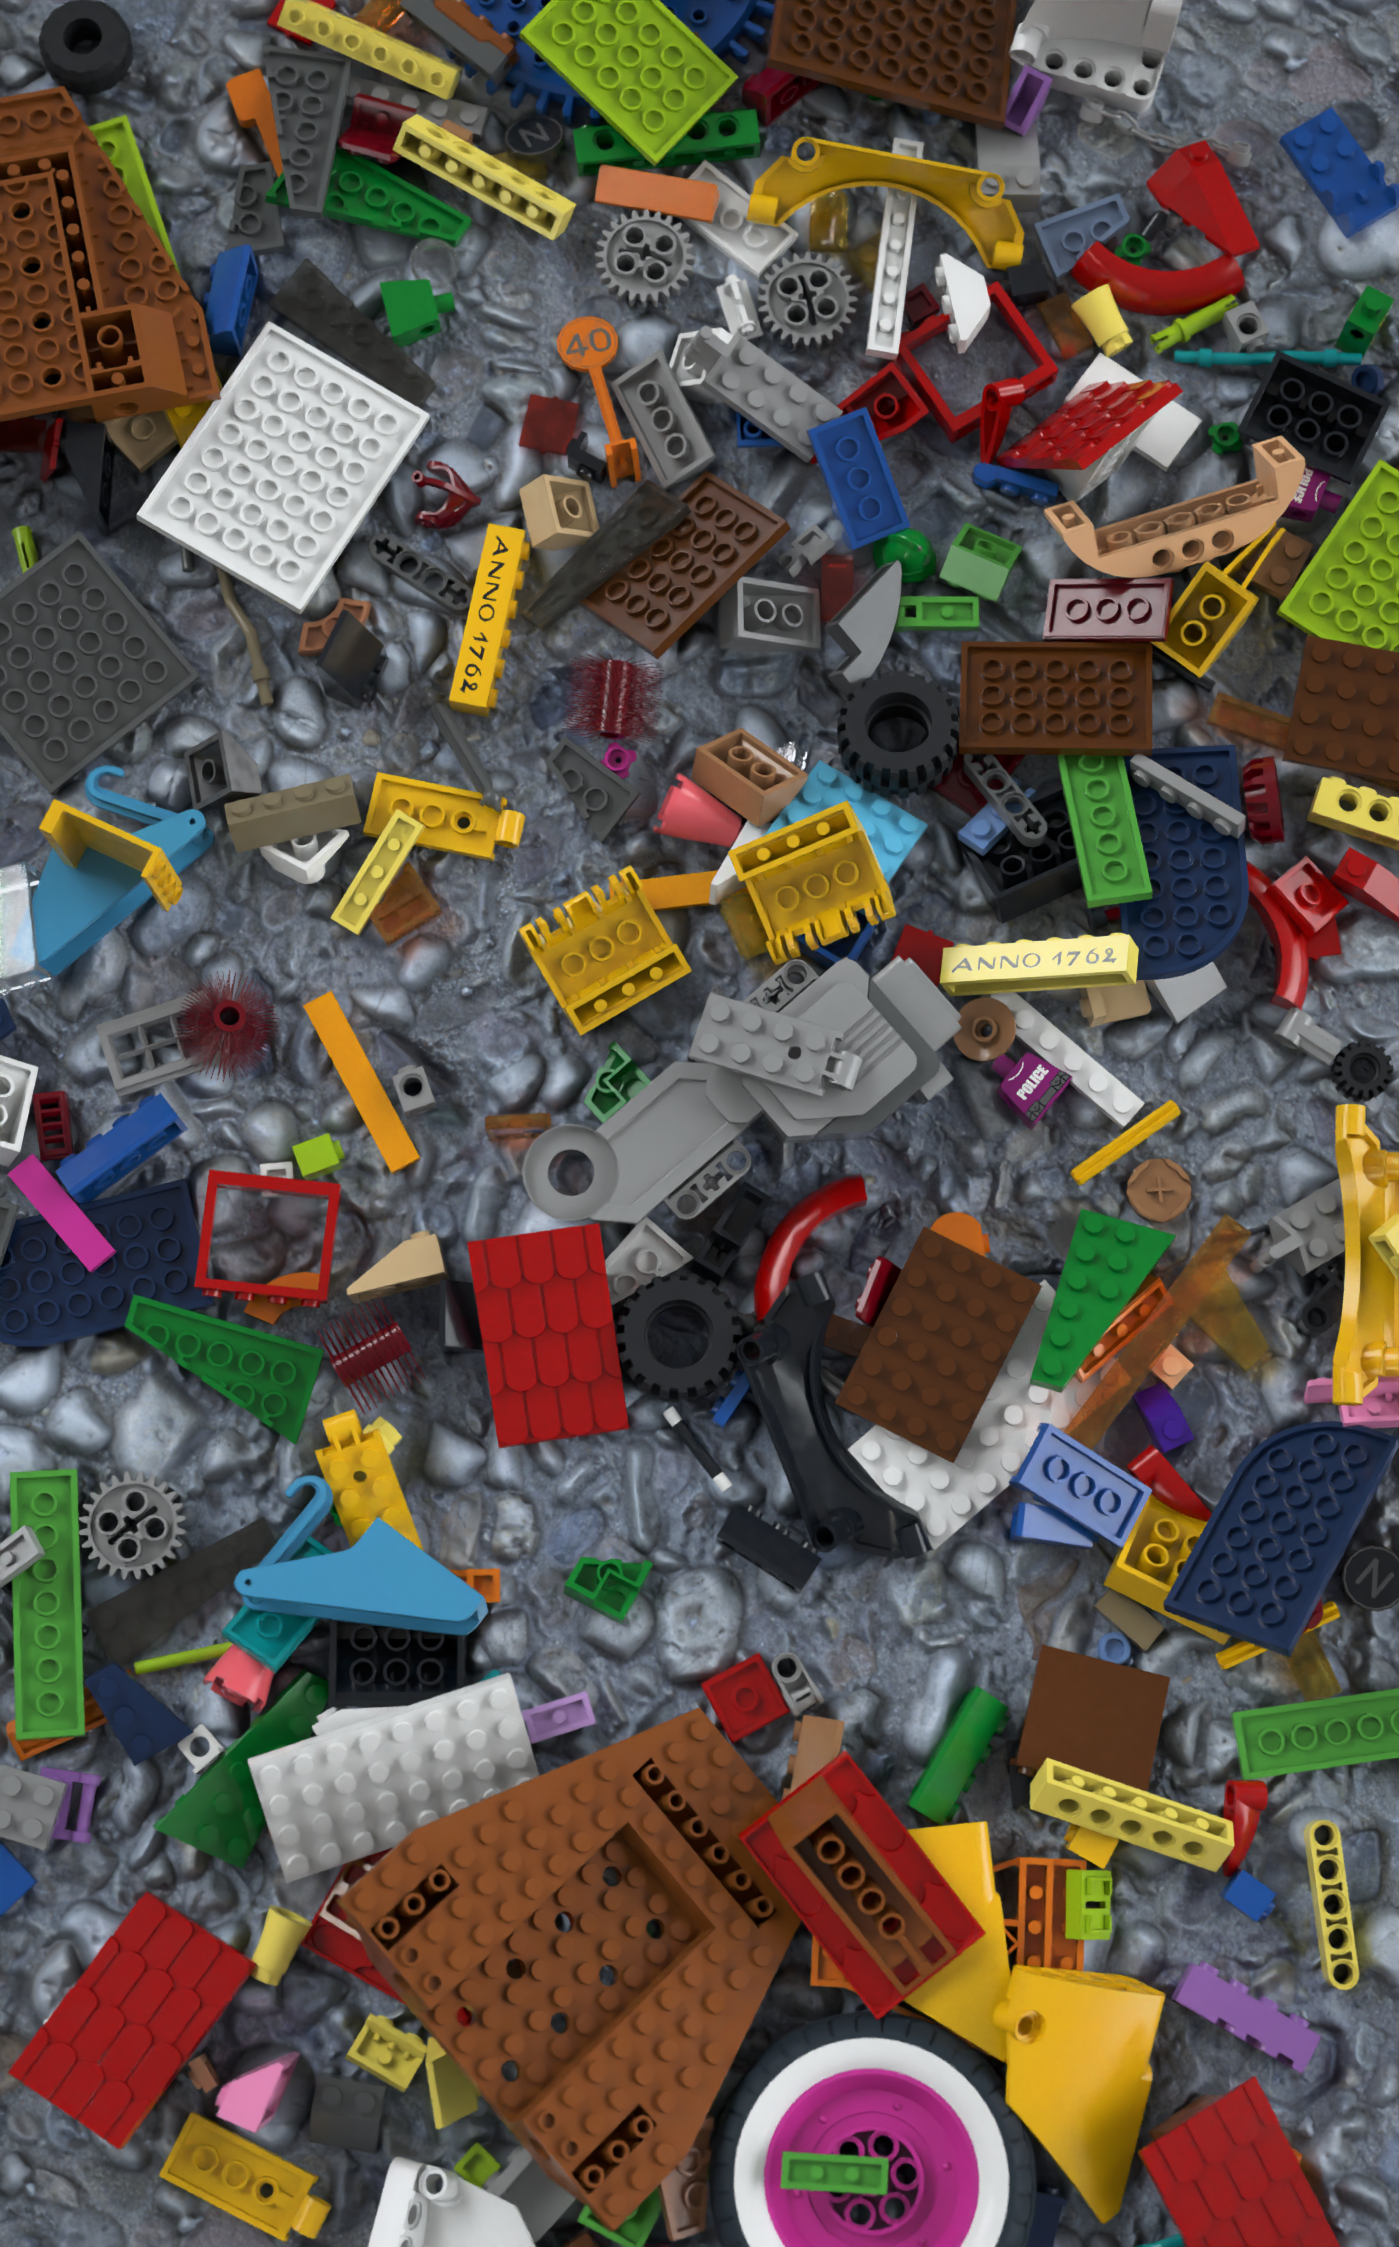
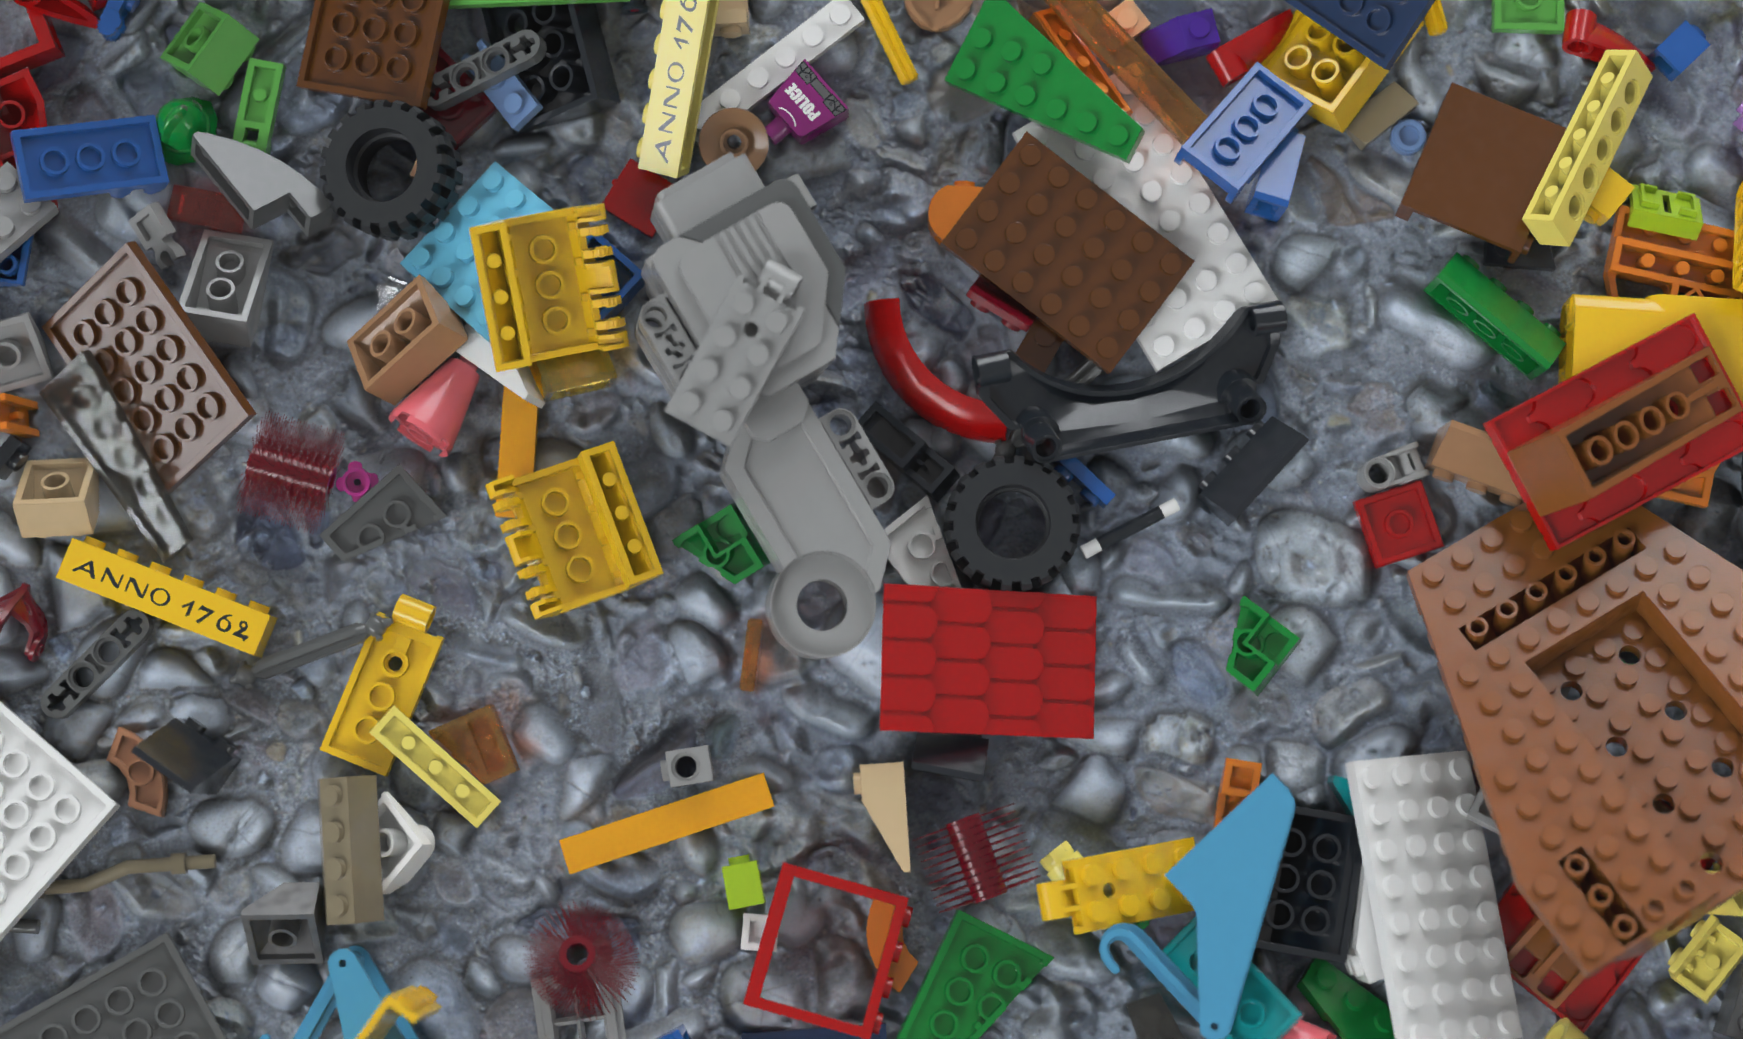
camera: 80 degrees left, 5 degrees up
lavender plate [521,1691,596,1744] -> none

